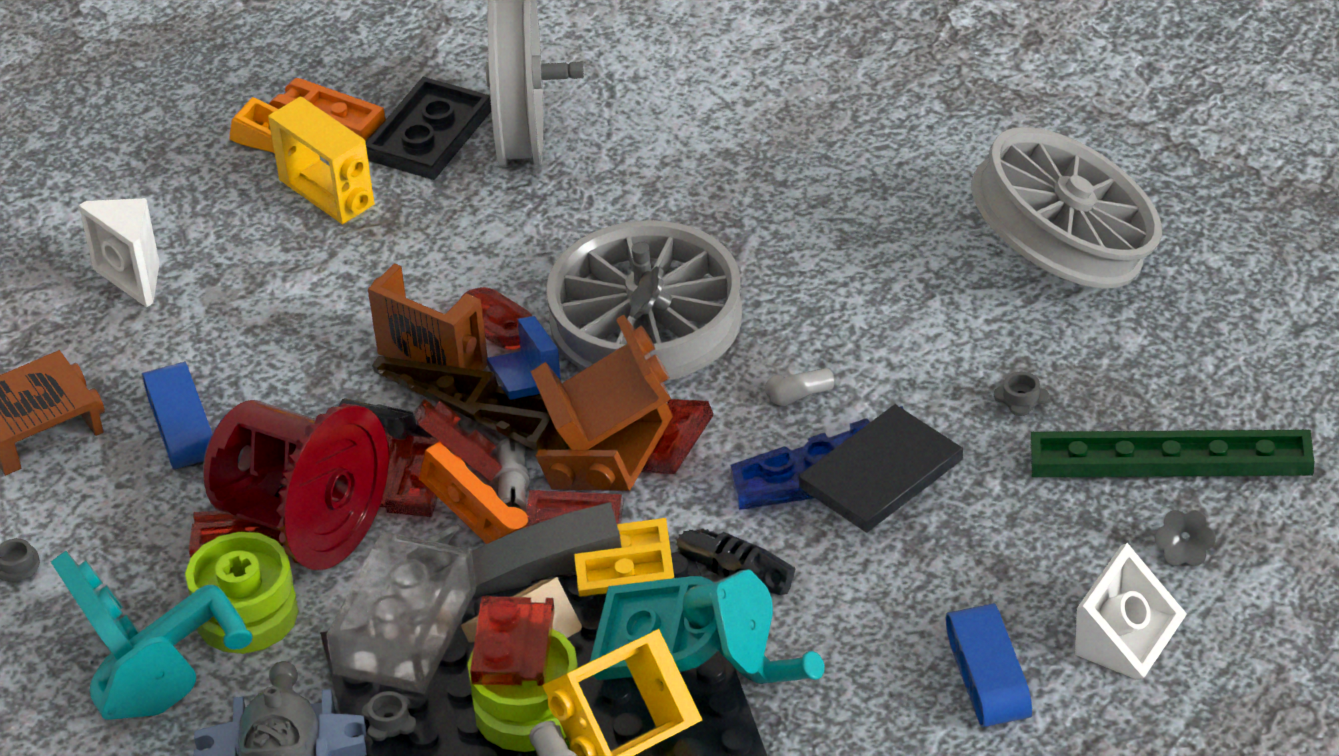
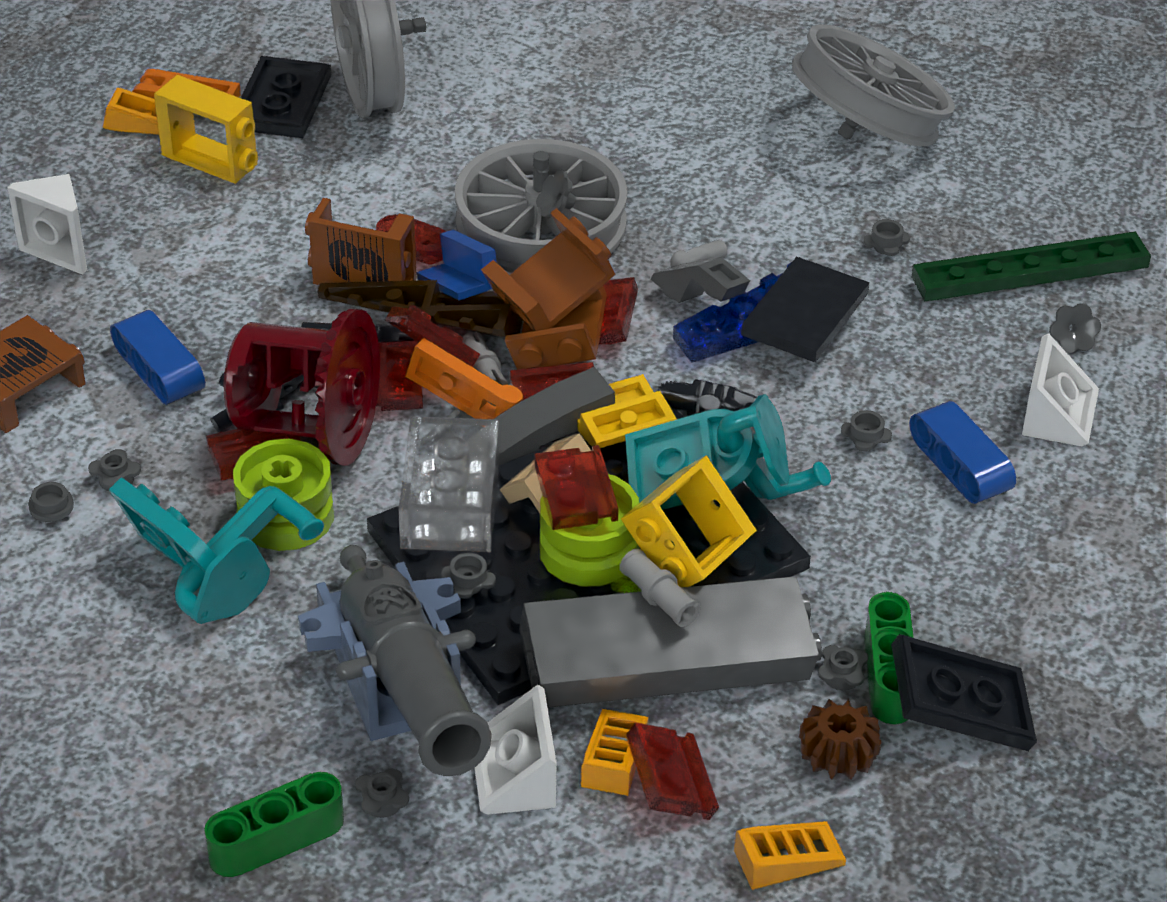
camera: 20 degrees left, 0 degrees up
none -> dark grey plate [88,449,141,491]
none -> dark grey slope [650,257,750,303]
none -> dark grey plate [841,410,892,452]

